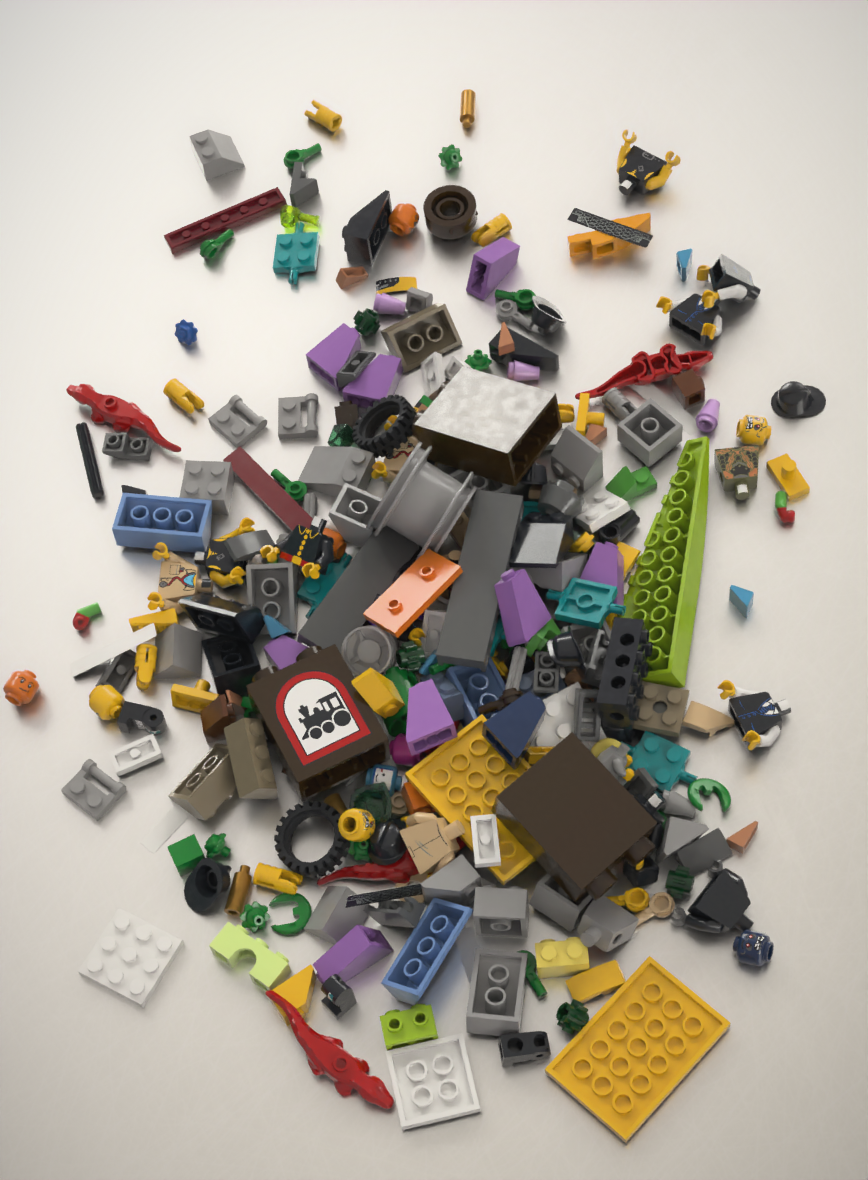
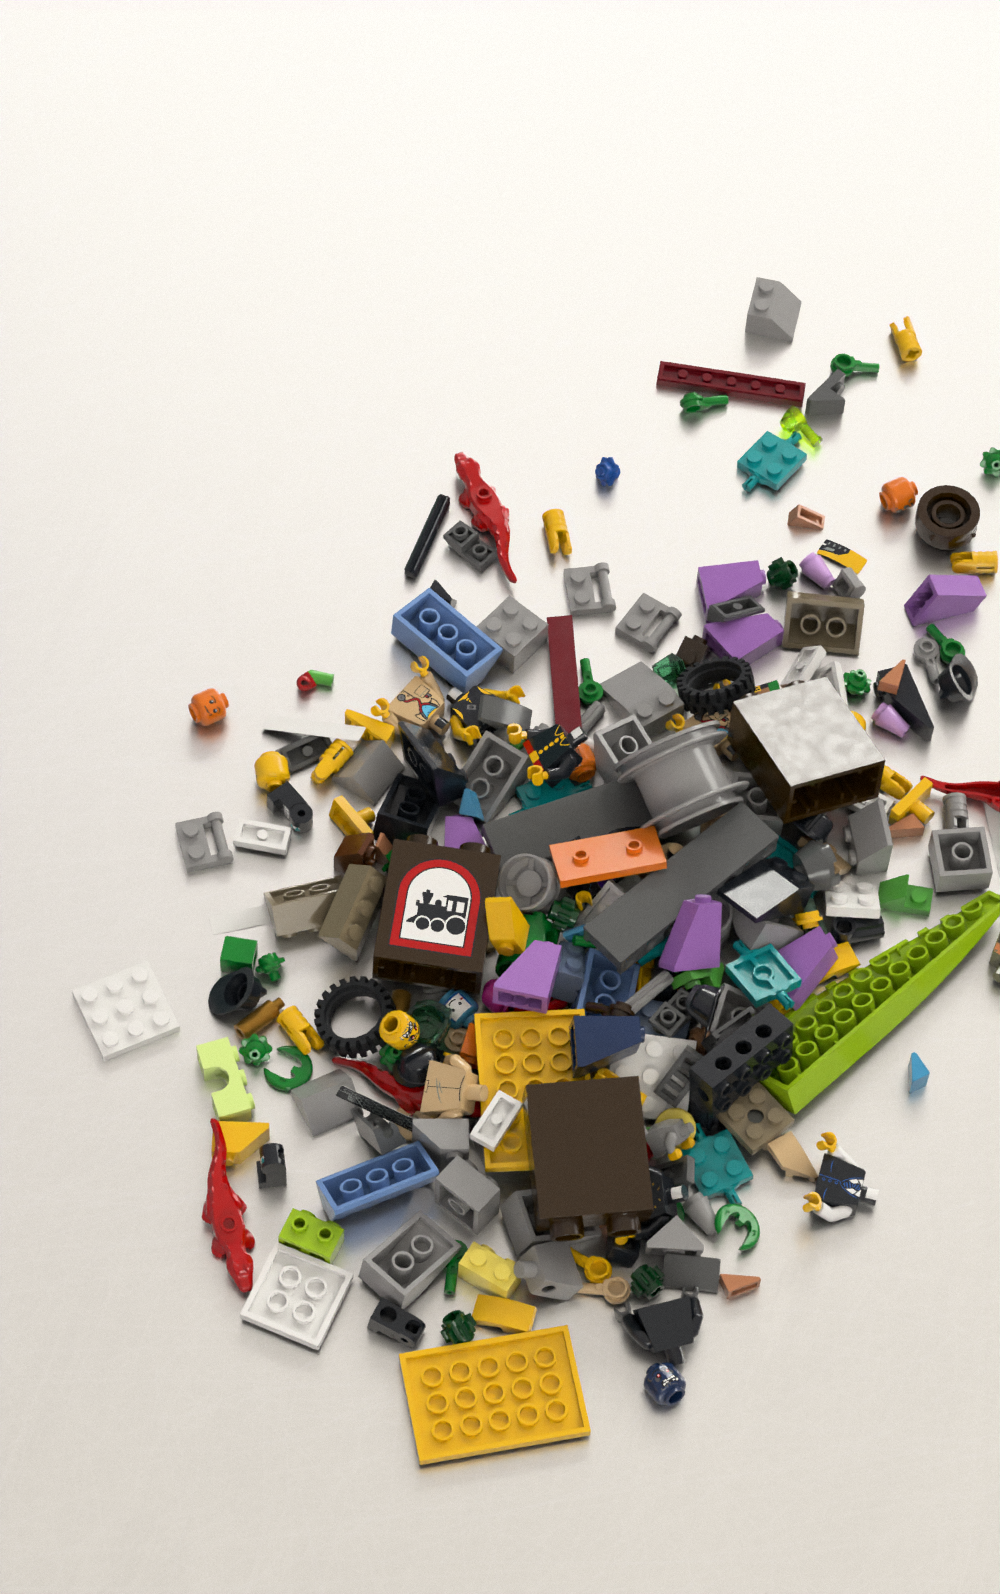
camera: 25 degrees right, 0 degrees up
medium lavender slope [312,925,394,984] -> none
black slope [342,190,392,267] -> none

